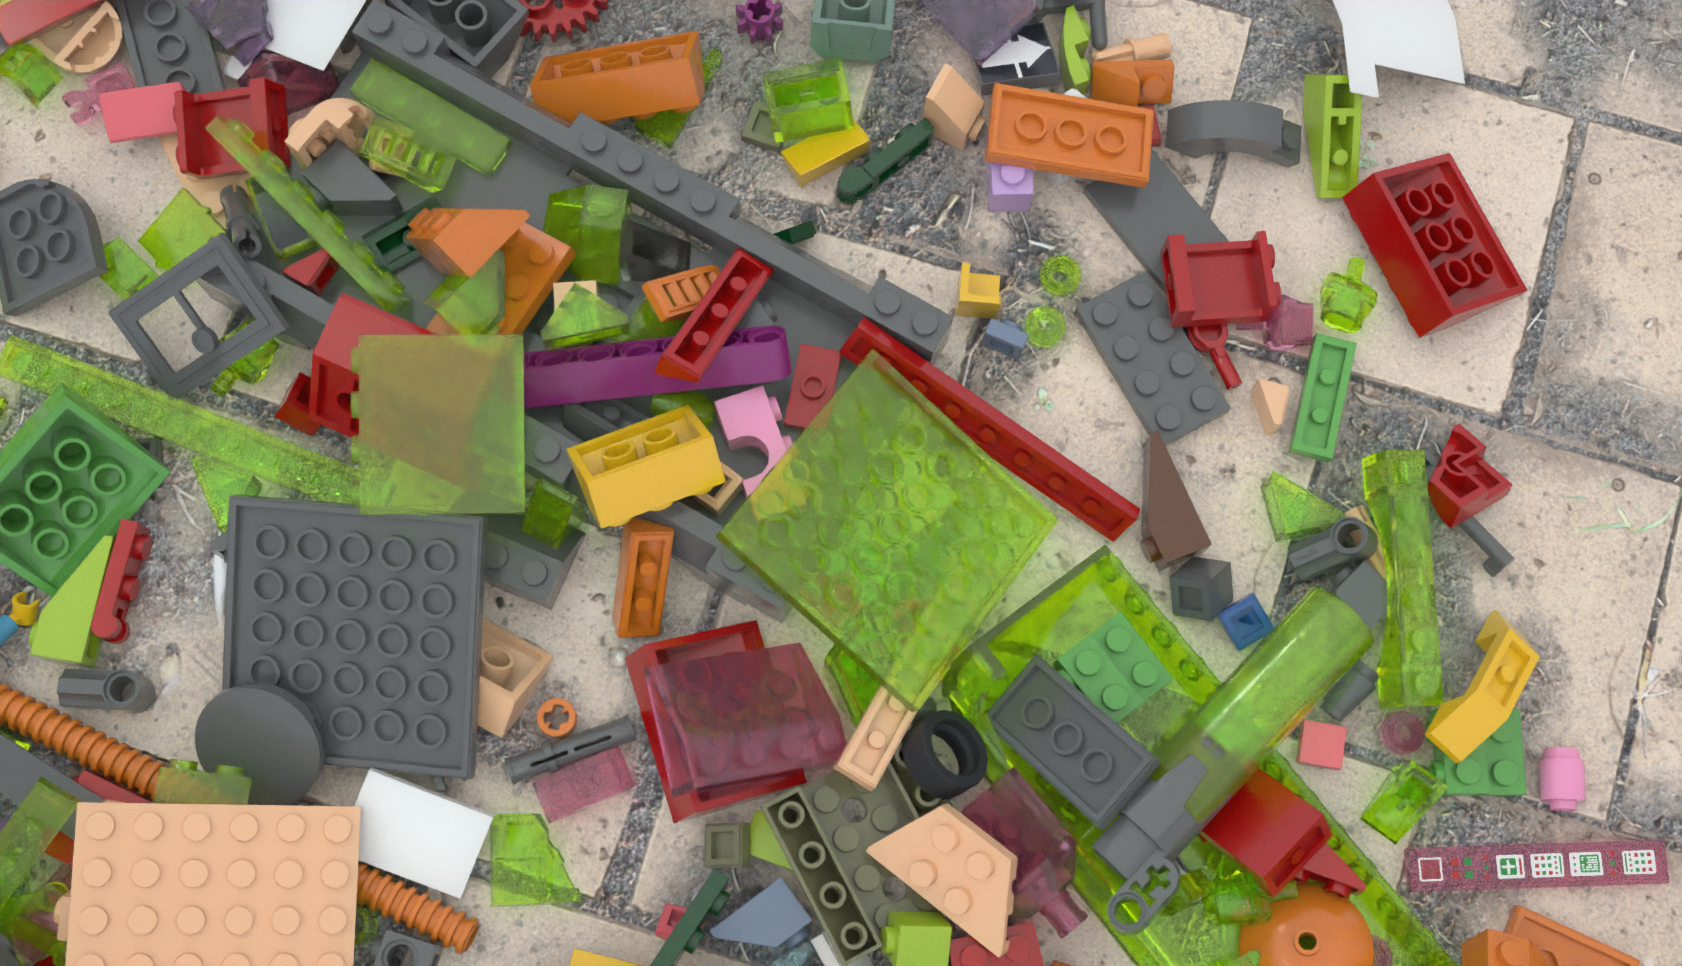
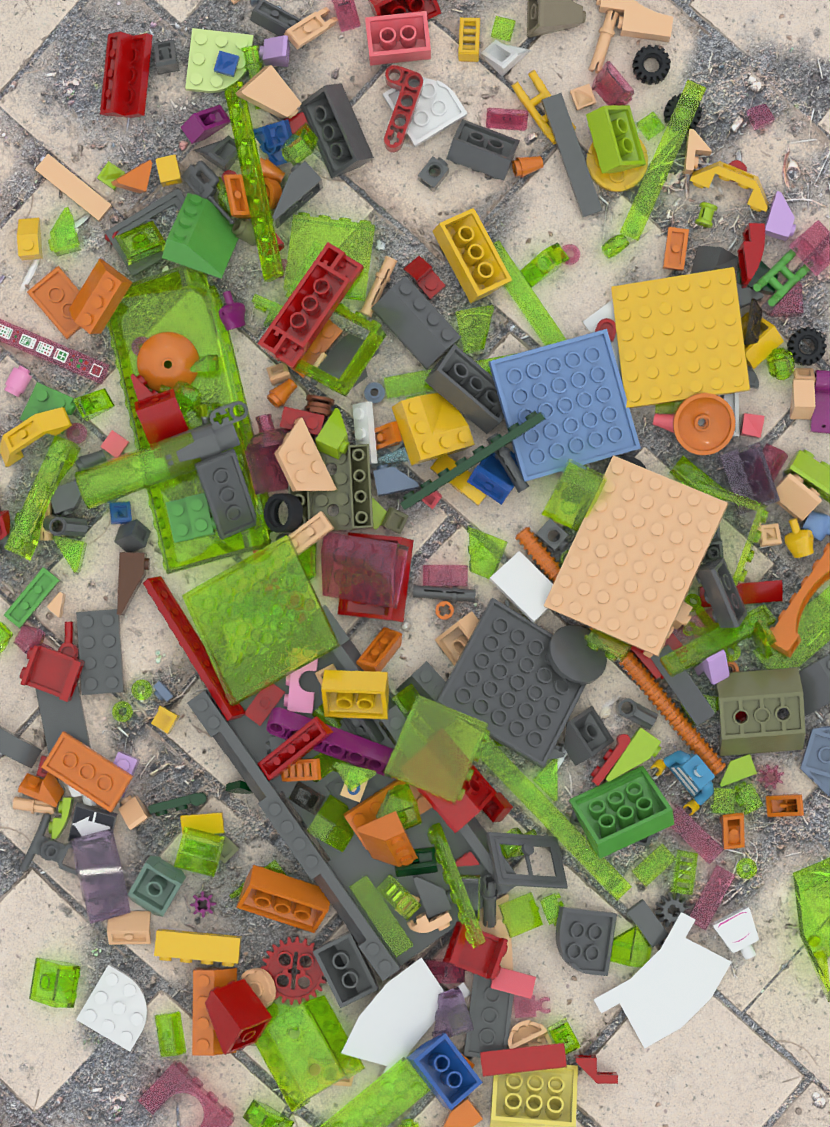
camera: 150 degrees left, 10 degrees up
none -> dark grey slope [564,706,614,766]

